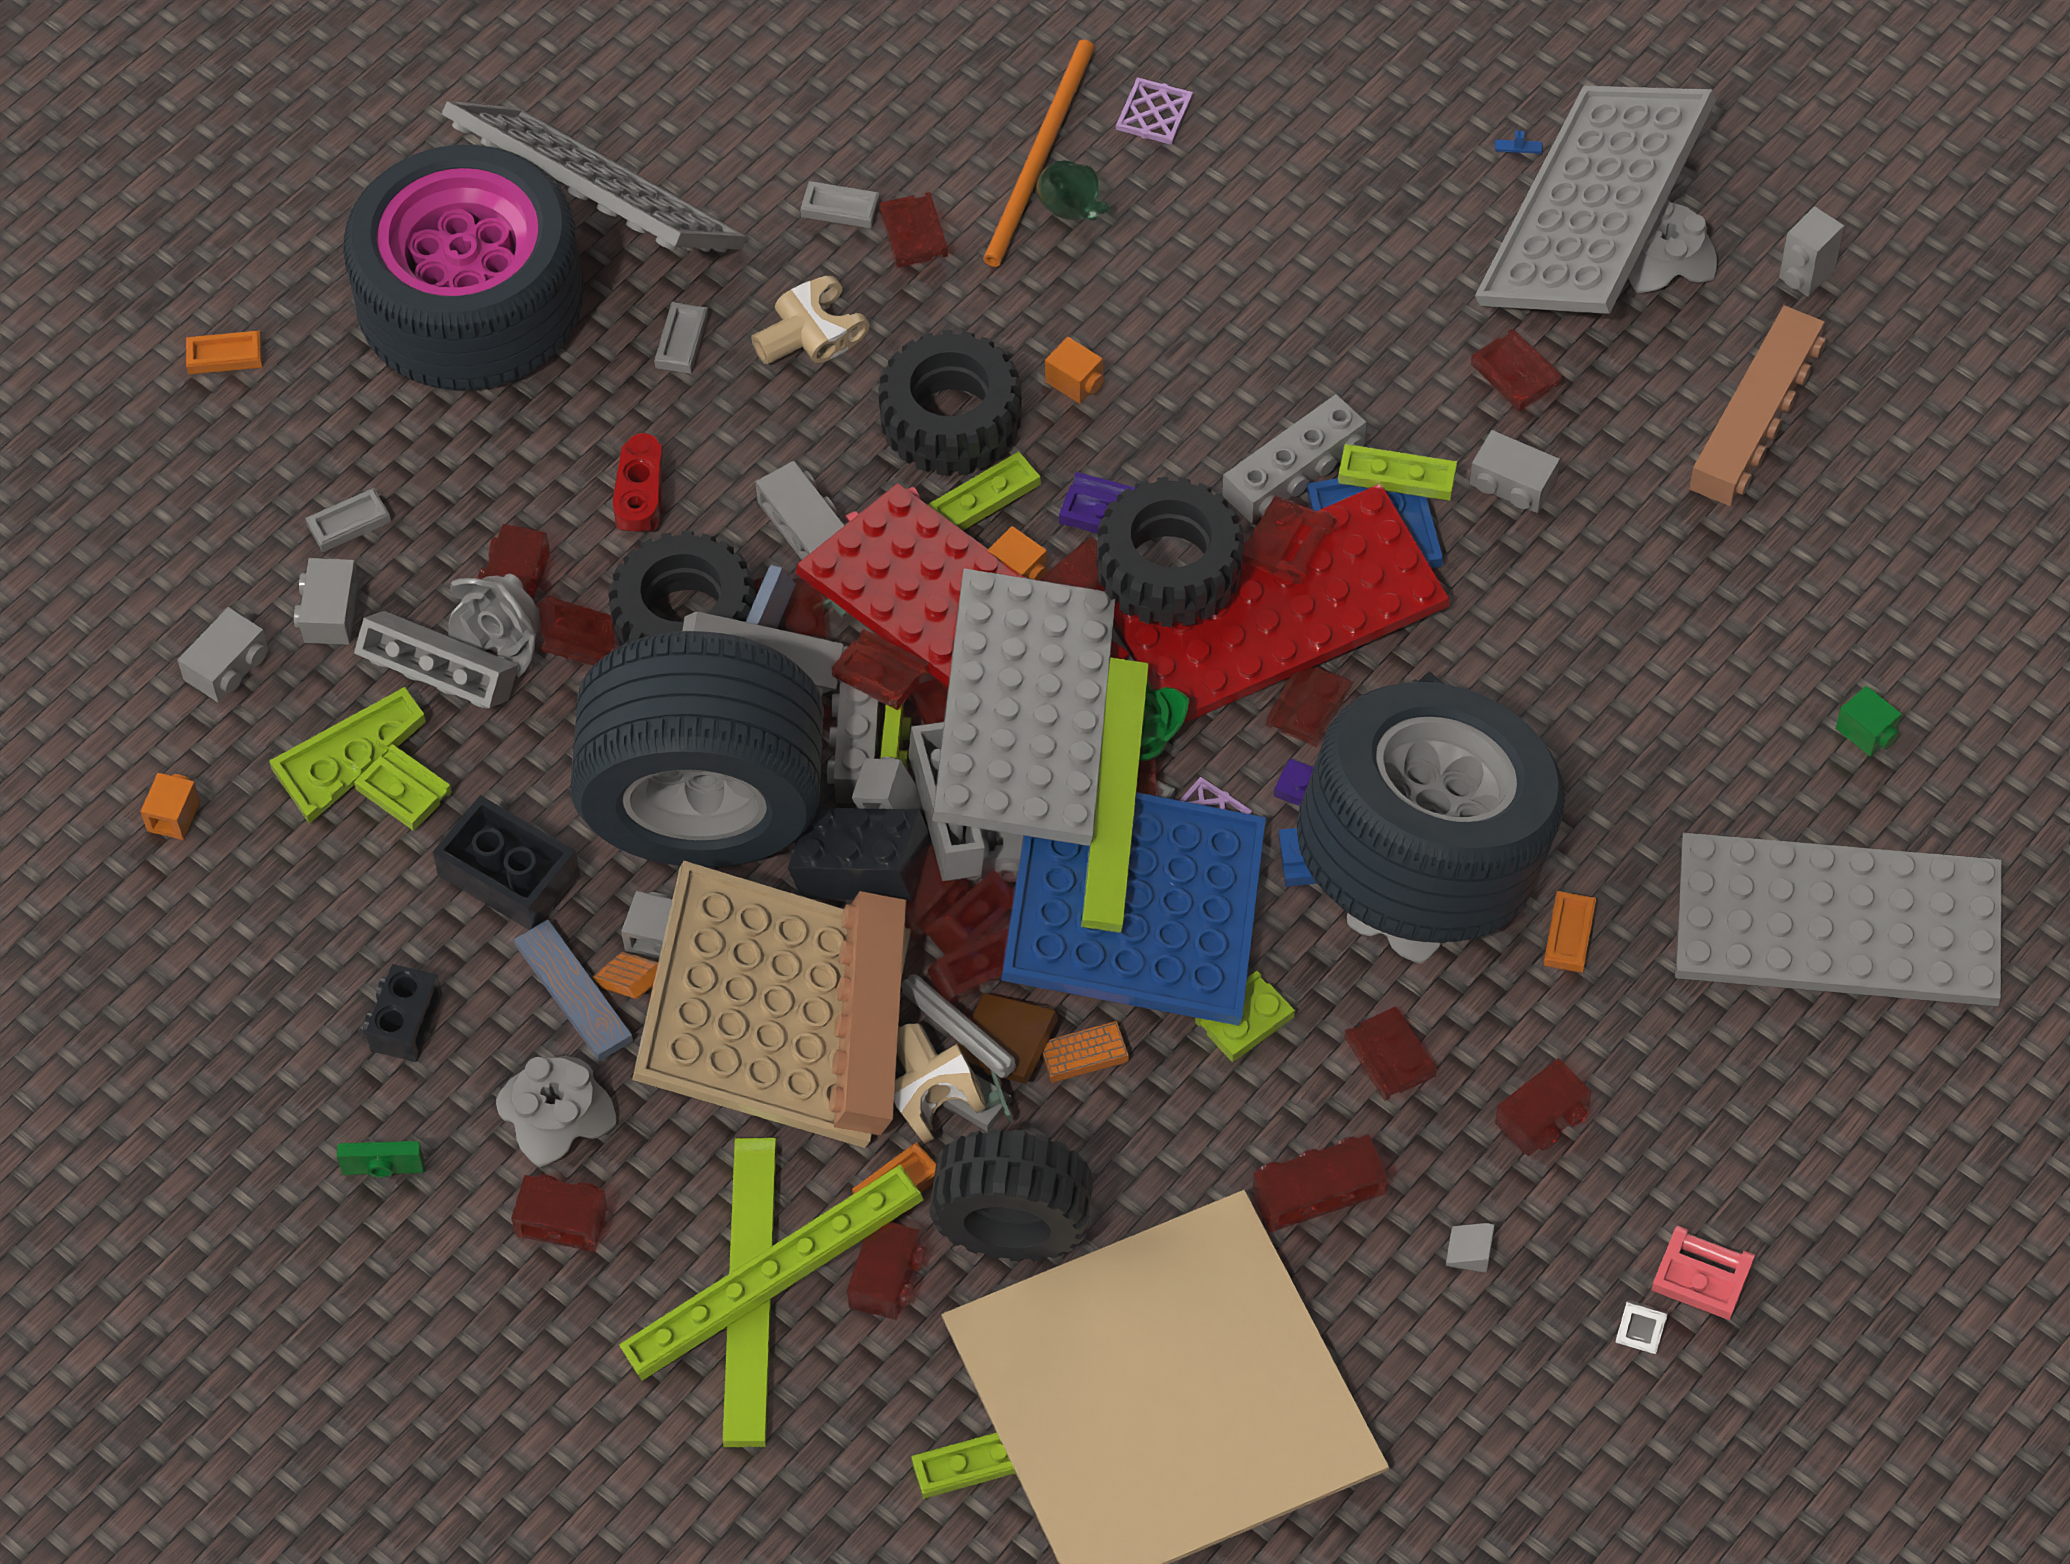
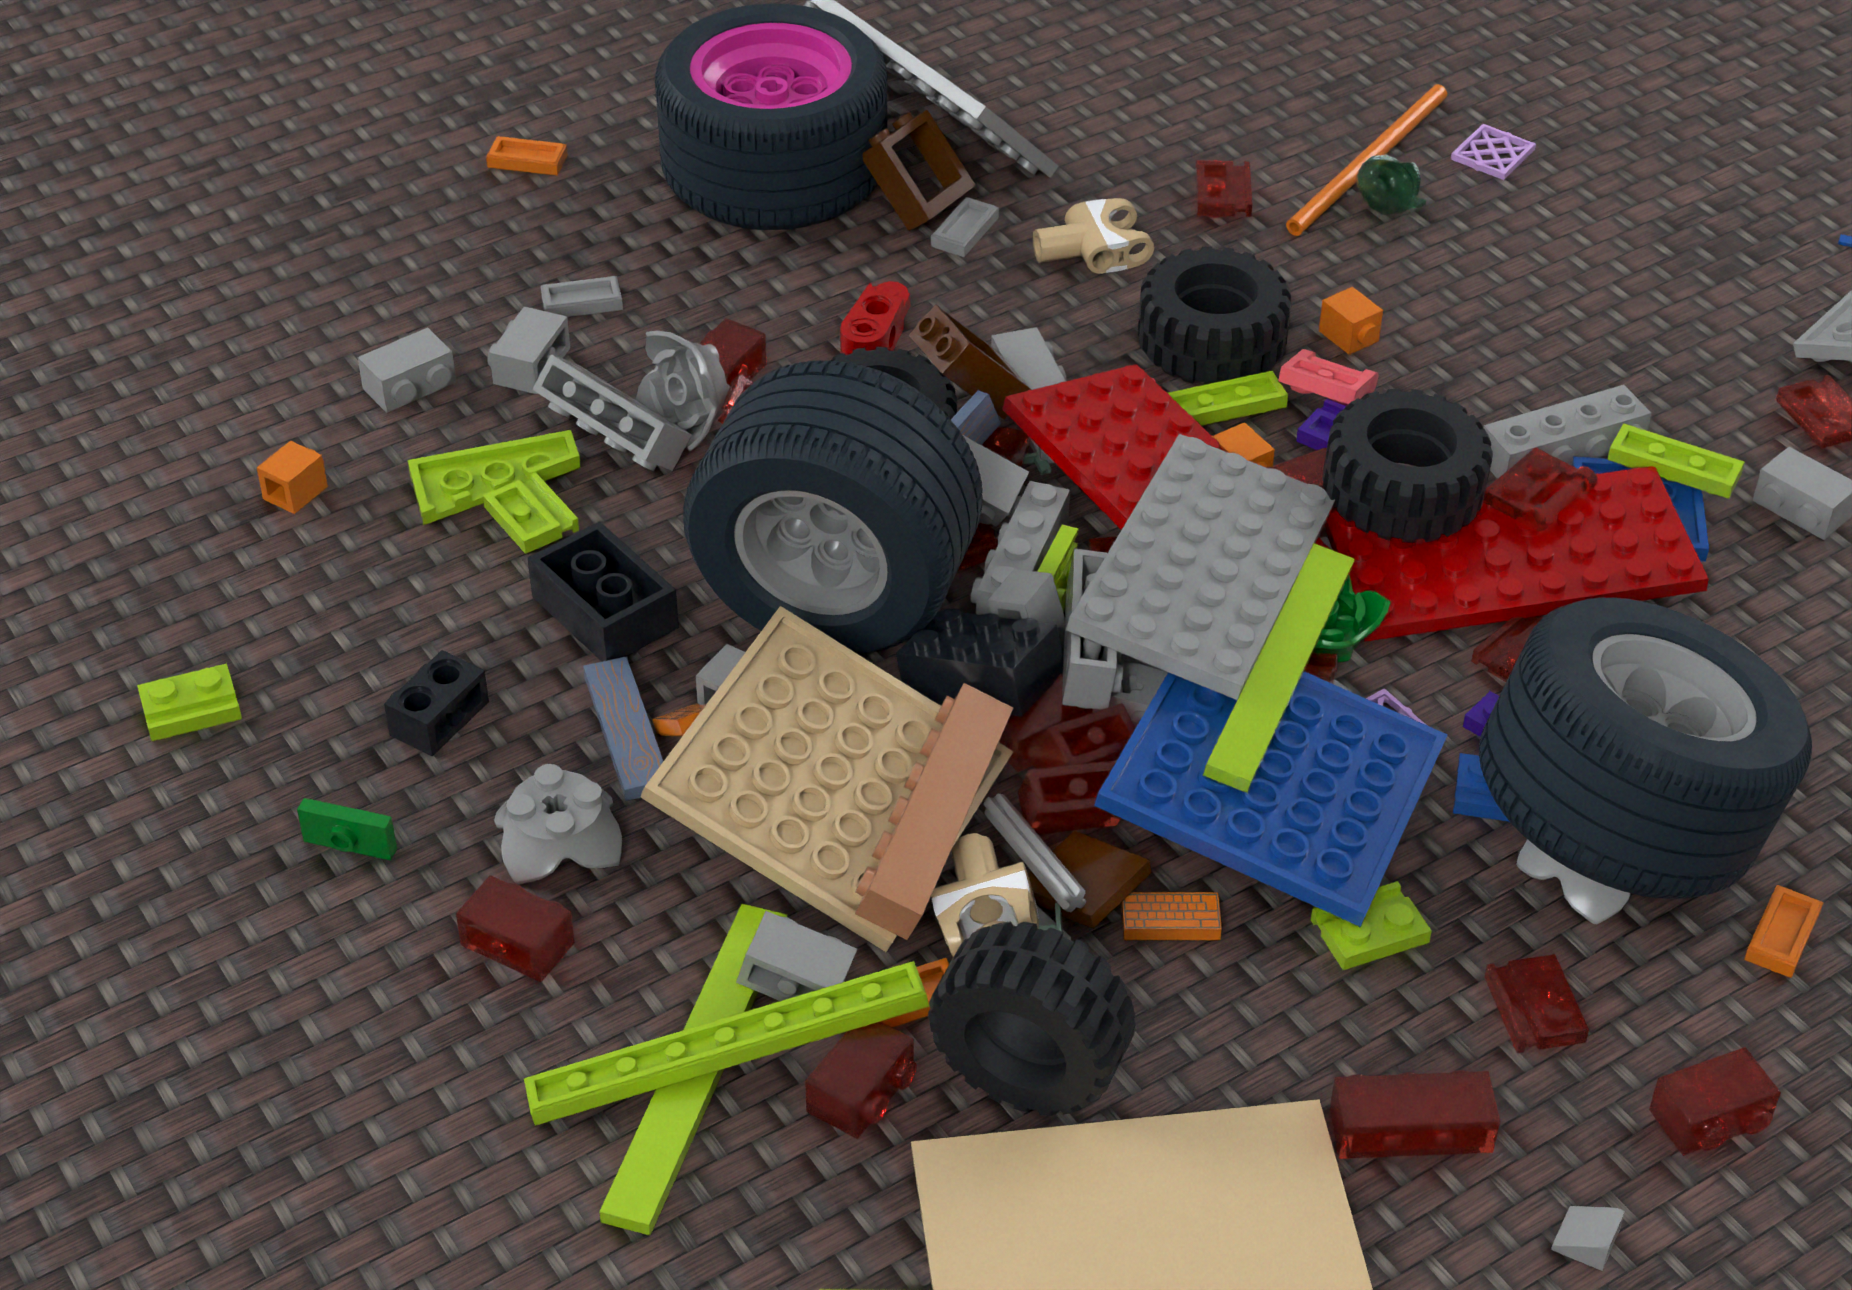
camera: 15 degrees right, 15 degrees down
light grey tile [800,181,880,228] -> none
clear red plate [832,629,929,710] -> none
none -> lime plate [137,663,242,742]
none -> light grey brick [736,911,857,1001]
none -> reddish brown window [863,110,976,231]
none -> reddish brown window [909,304,1031,420]
none -> coral plate [1278,349,1379,406]

